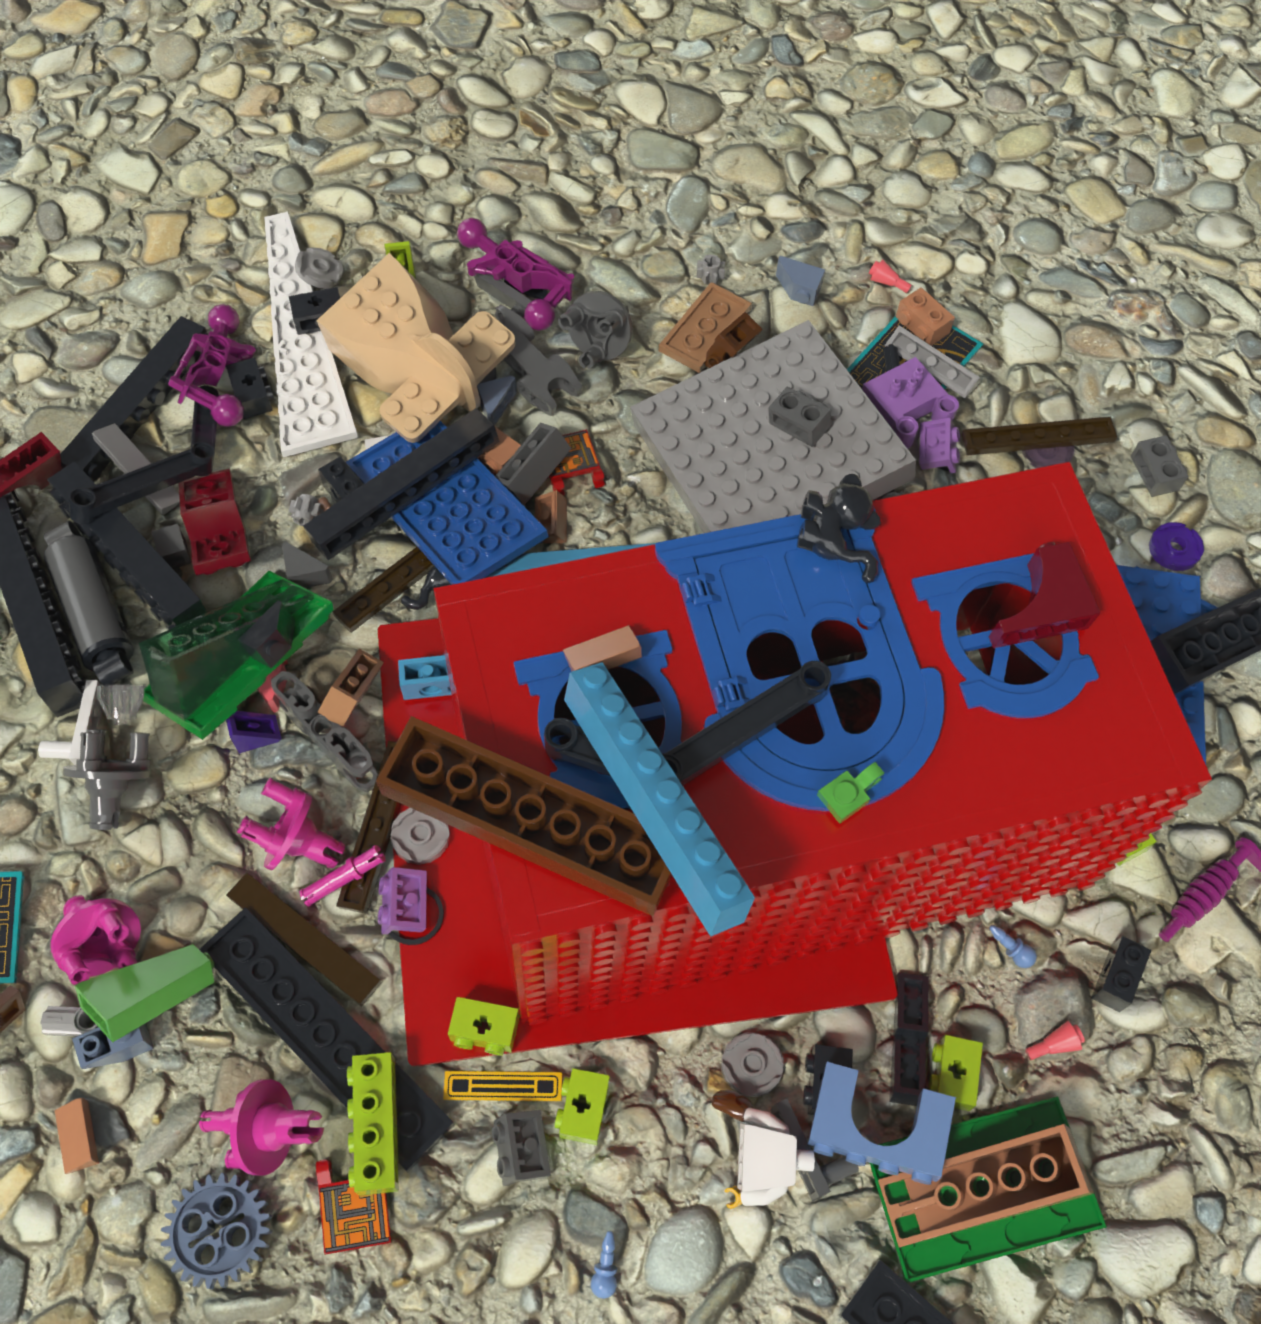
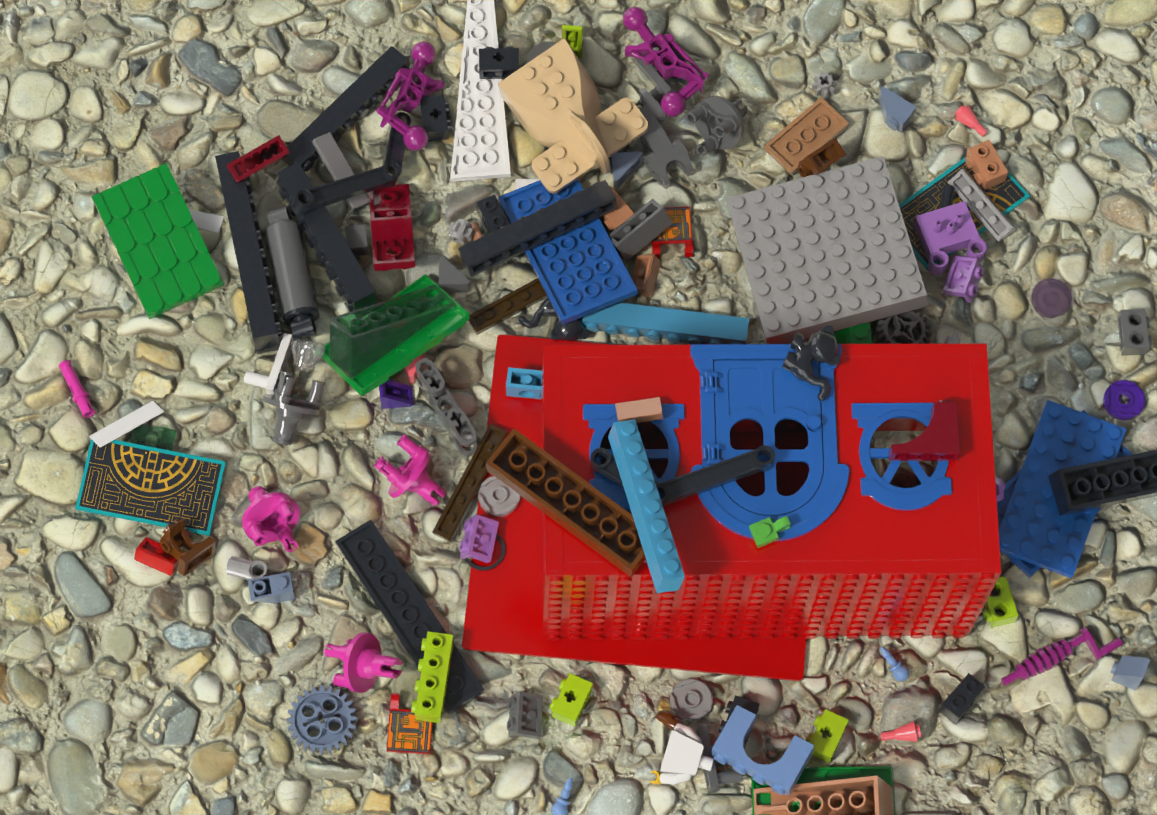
camera: 15 degrees right, 5 degrees up
nougat slope [54,1097,99,1175] -> none
bright green slope [75,944,214,1042] -> none
dark brown tile [226,873,382,1007] -> none
black slope [238,600,295,668] -> none
light grey tile [295,247,344,289] -> none
dark pink pin [299,845,386,907] -> none
medium nougat brick [318,649,384,726] -> none
sticker [443,1071,562,1101] -> none
lime brick [448,997,520,1056] -> none
dark grey brick [768,386,831,447] -> none
black slope [889,972,929,1106] -> none
dark brown tile [961,417,1117,455] -> none

